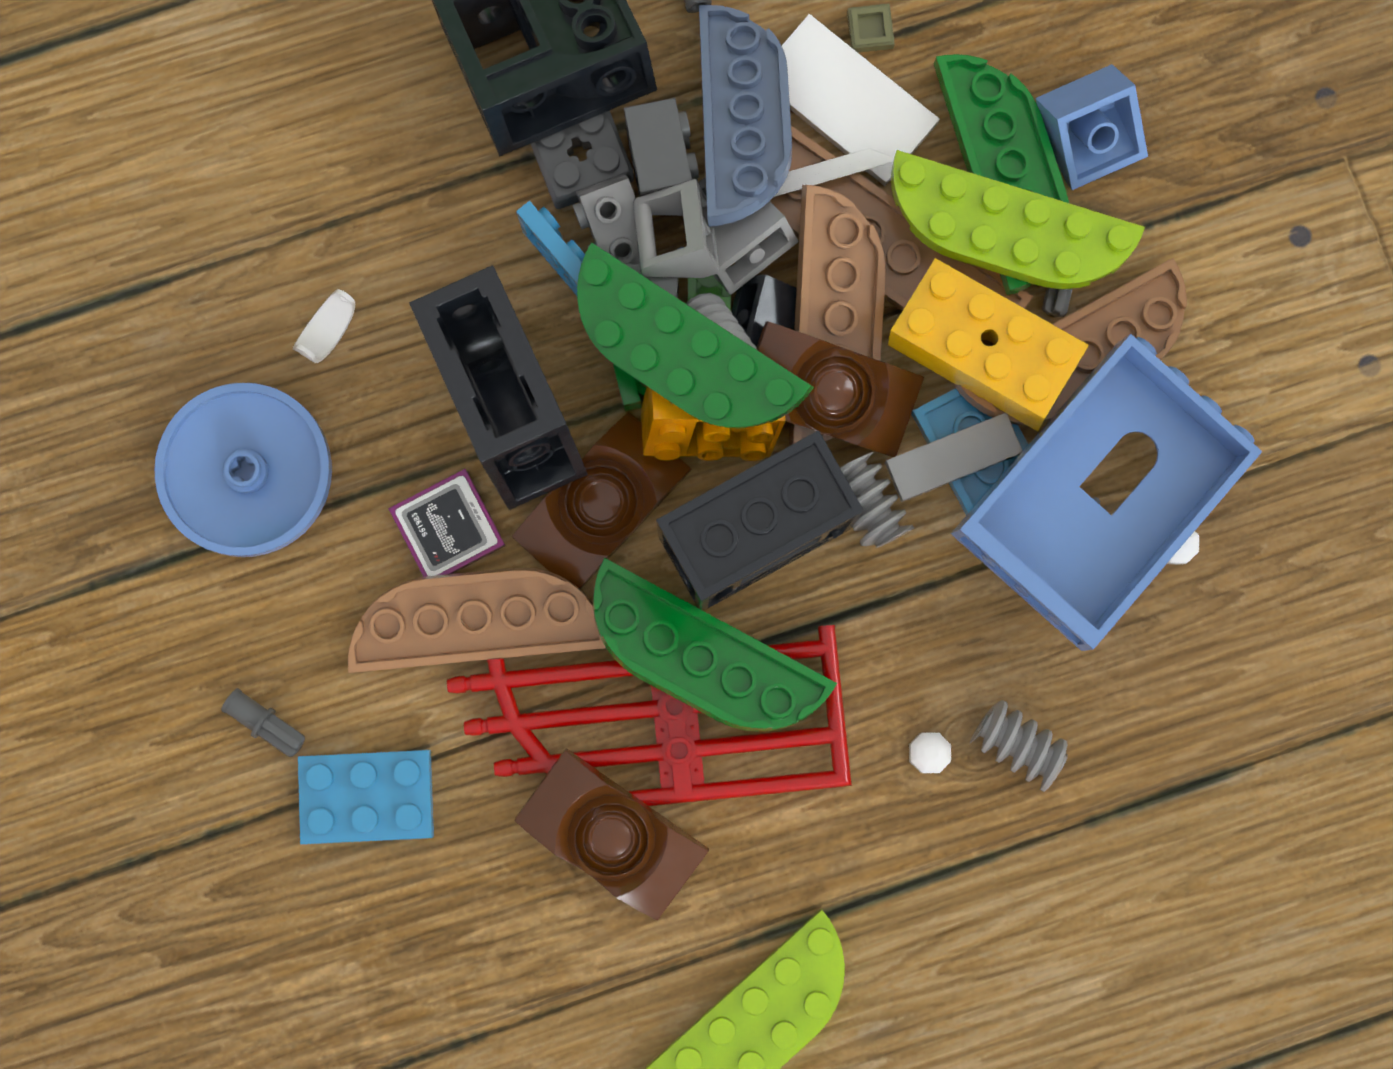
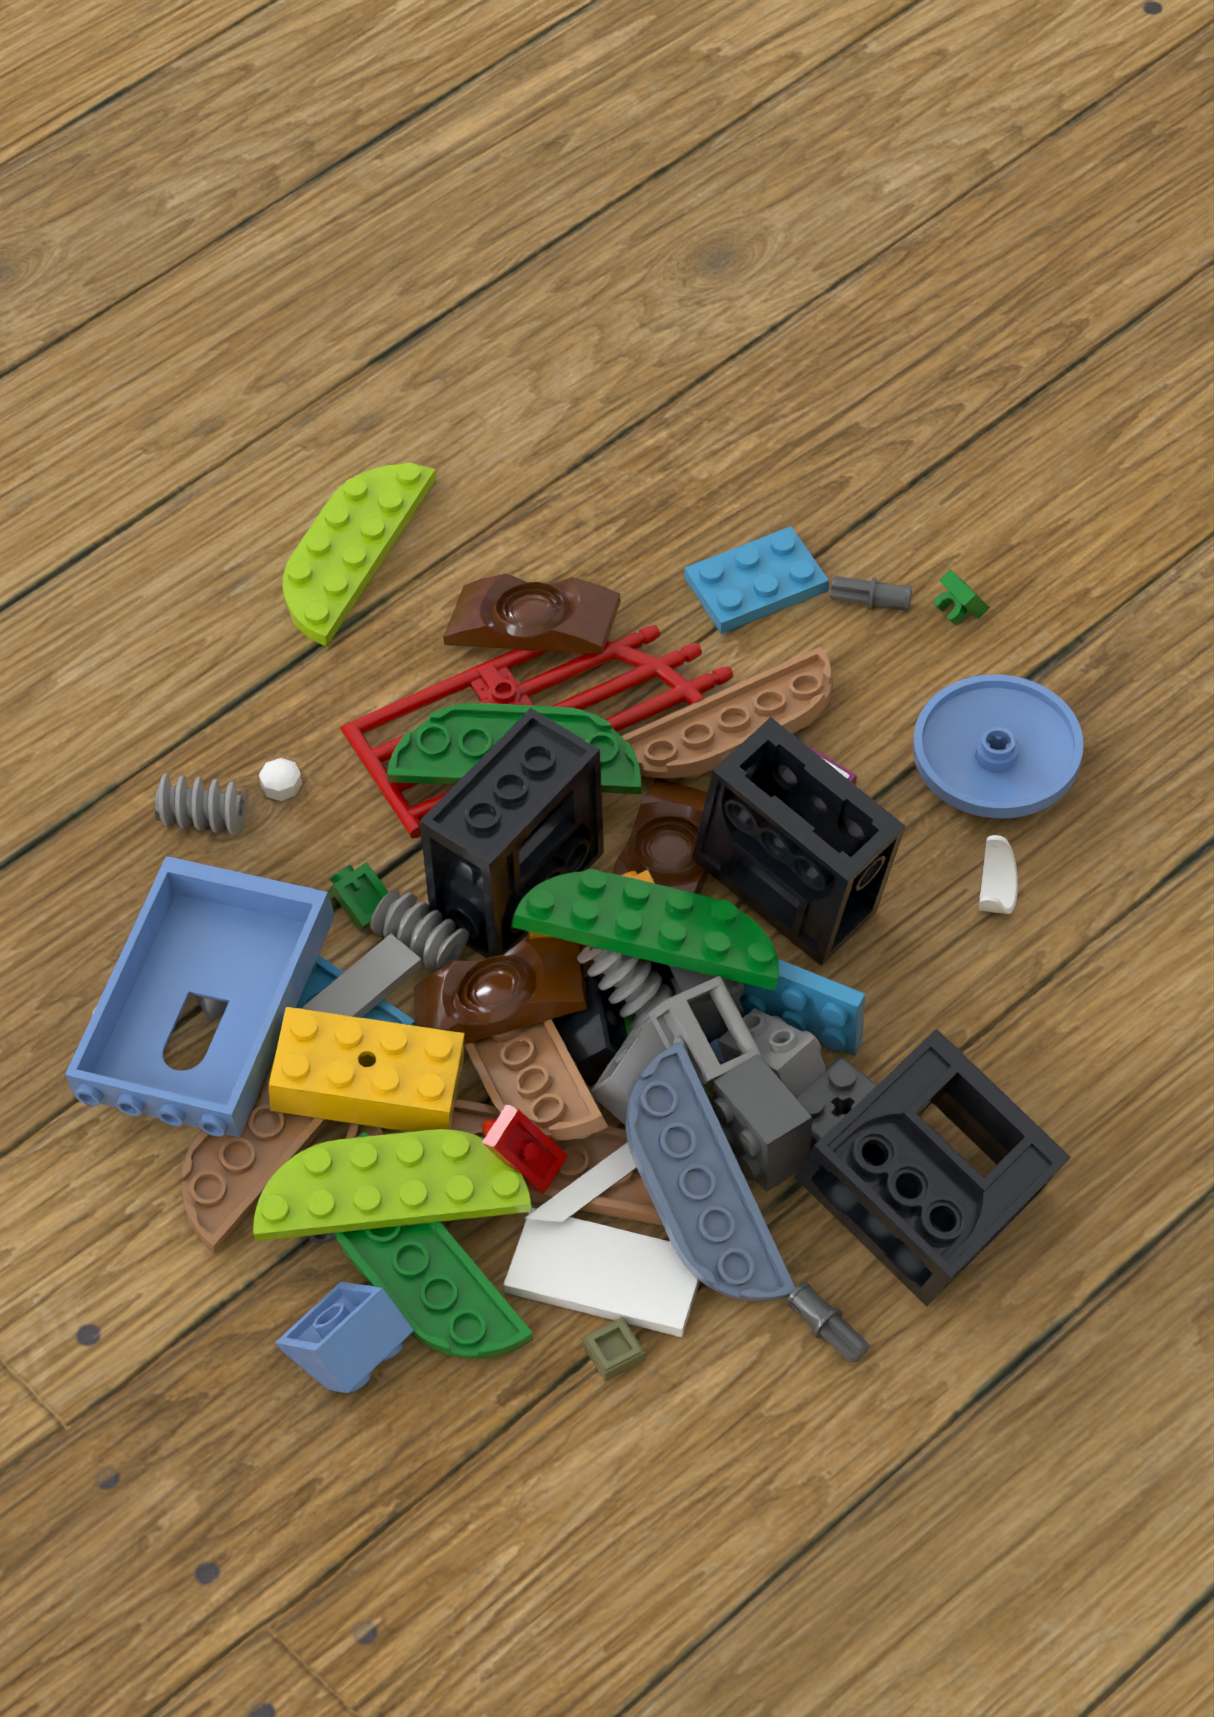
camera: 160 degrees right, 30 degrees down
none -> green bracket [328,862,389,931]
none -> red tile [482,1104,568,1194]
none -> green tile [934,569,990,625]

